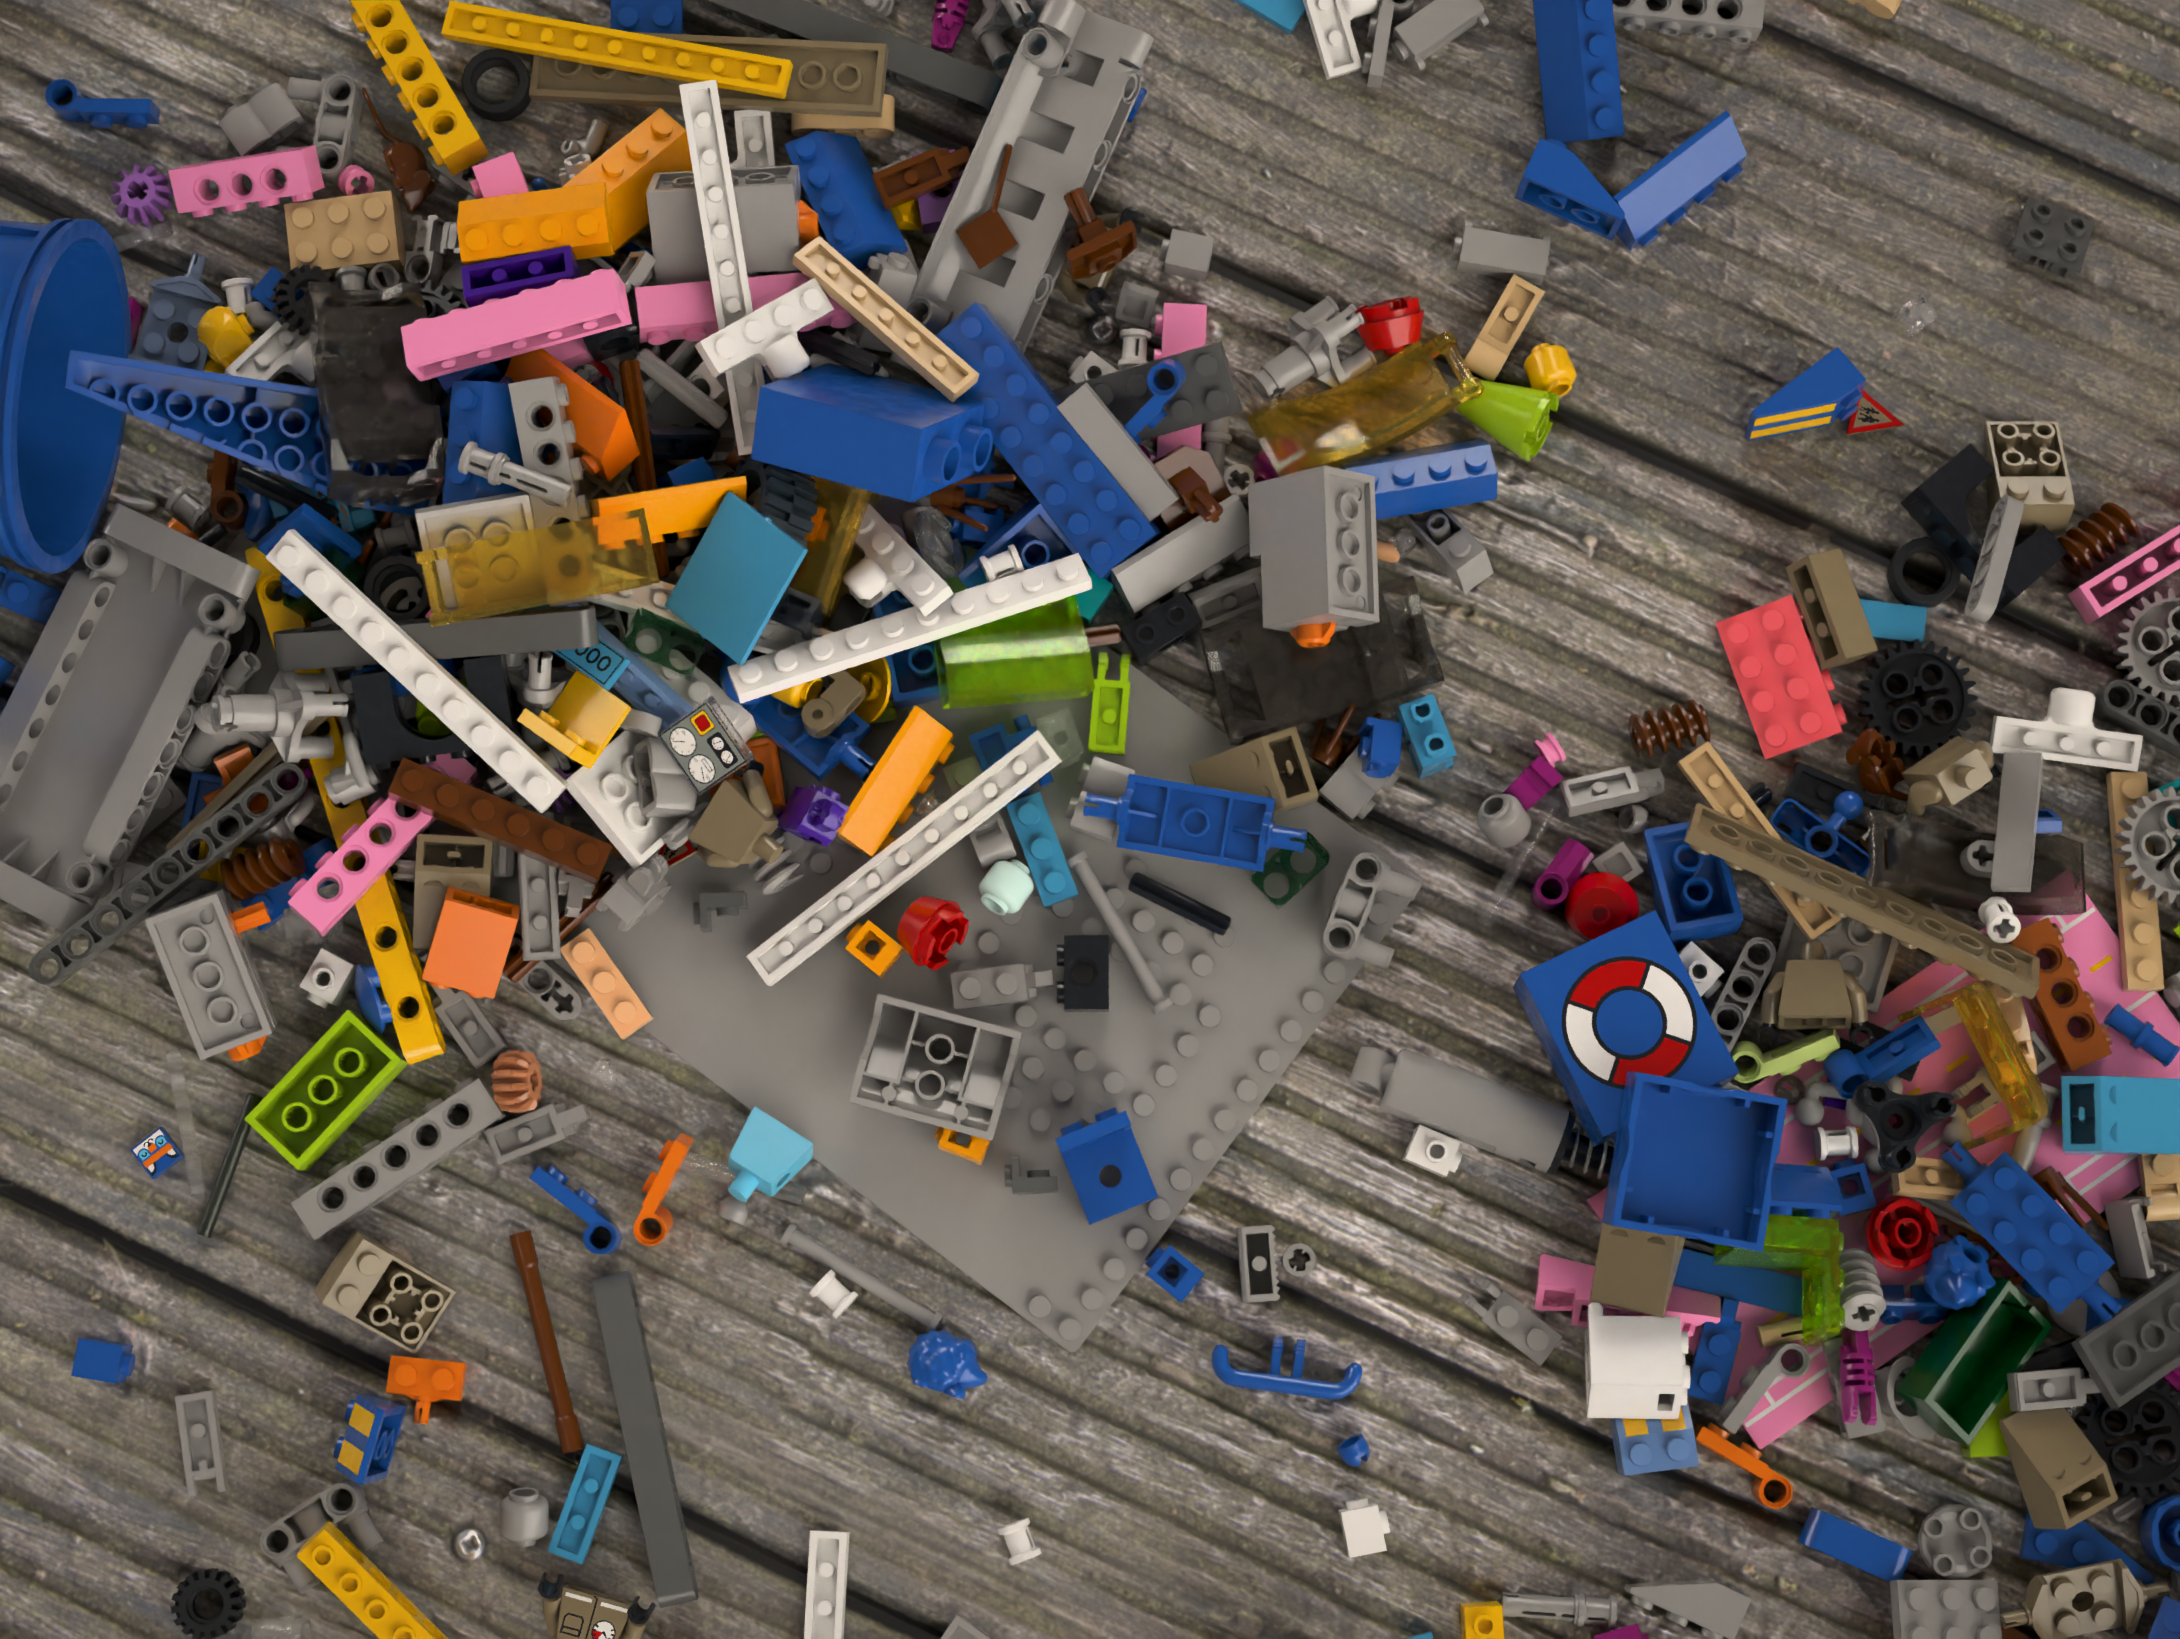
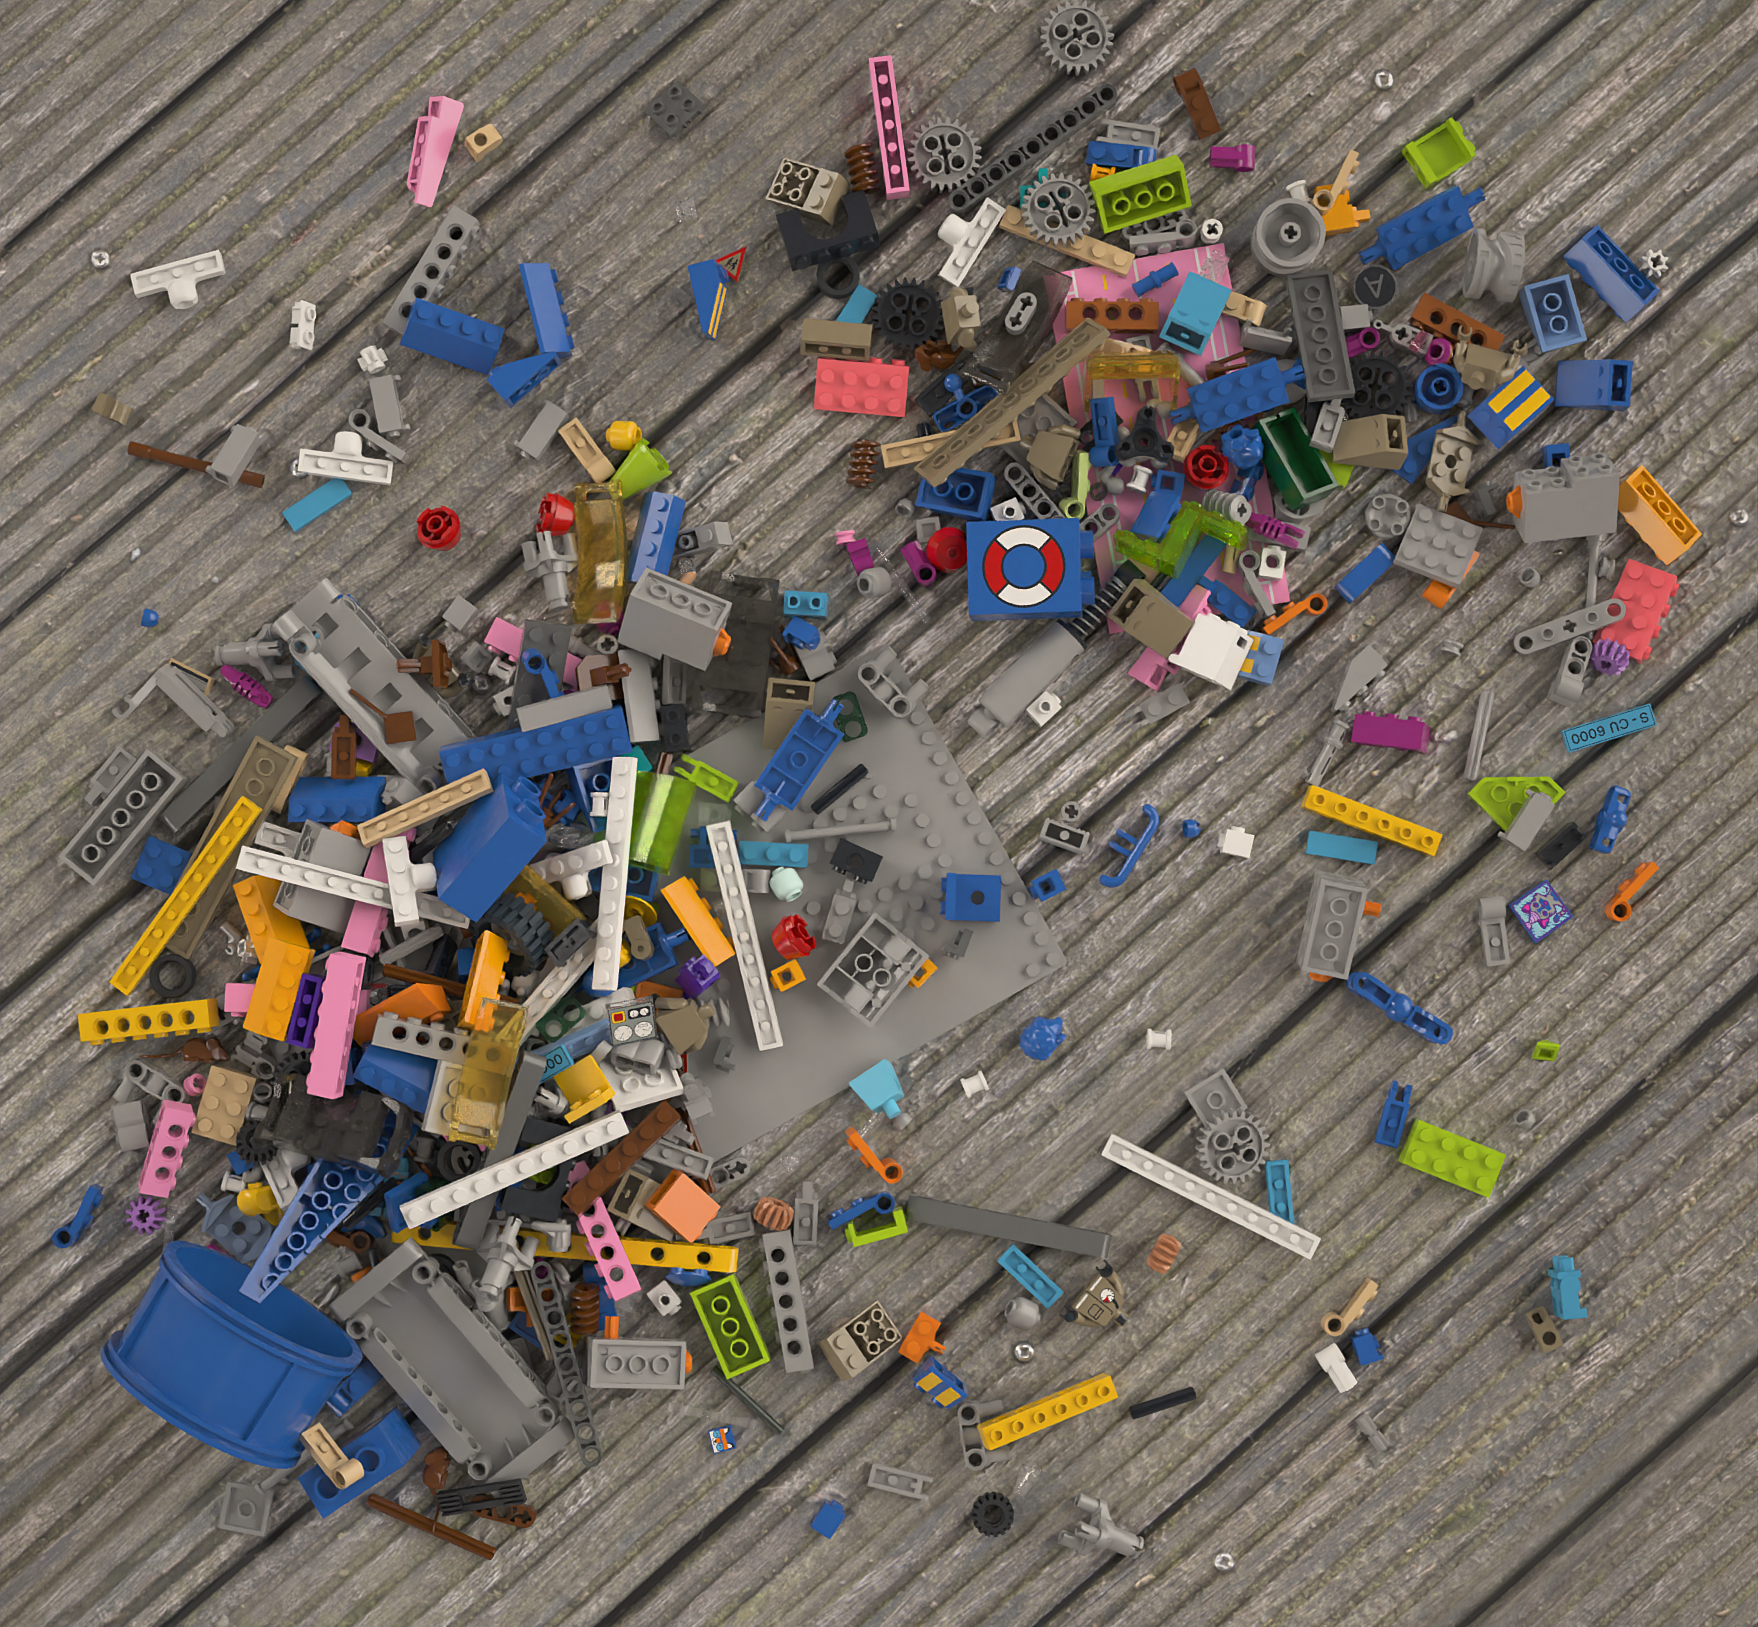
camera: 70 degrees left, 5 degrees up
light grey pin [458,441,574,507] -> none
reddish brown piece [509,1230,585,1454] -> none
light nougat plate [560,928,654,1040] -> none
light grey plate [617,251,657,295] -> none
dark azure piece [665,491,808,665] -> none
light grey bar [780,1223,944,1332] -> none
light grey hinge [1559,766,1664,817] -> none
blue tile [1602,1071,1788,1252] -> none
light grey beam [1964,494,2024,624] -> none
white bush [1978,896,2021,944] -> none
light grey tile [1991,753,2043,892] -> none
none -> red cone [417,505,461,551]
none -> lime panel [845,1205,908,1247]
none -> white brick [1256,545,1286,581]

